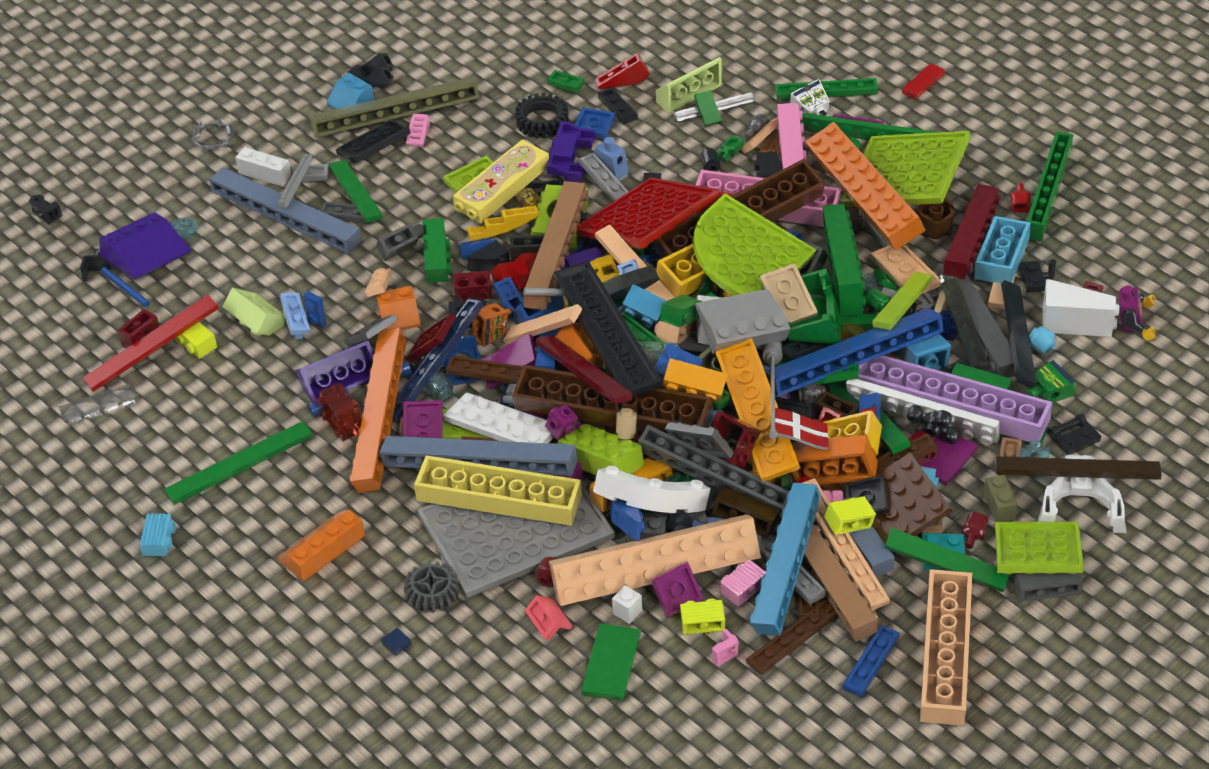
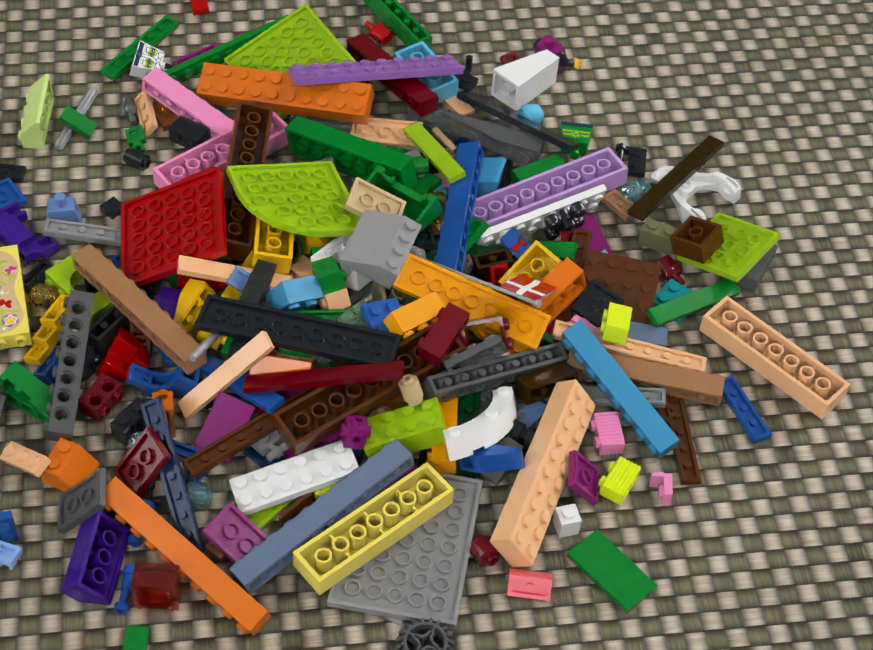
camera: 60 degrees left, 5 degrees up
none -> dark grey brick [43,289,95,441]
none -> medium lavender plate [287,54,464,86]
none -> dark red brick [417,302,470,367]
none -> reddish brown brick [670,215,724,264]

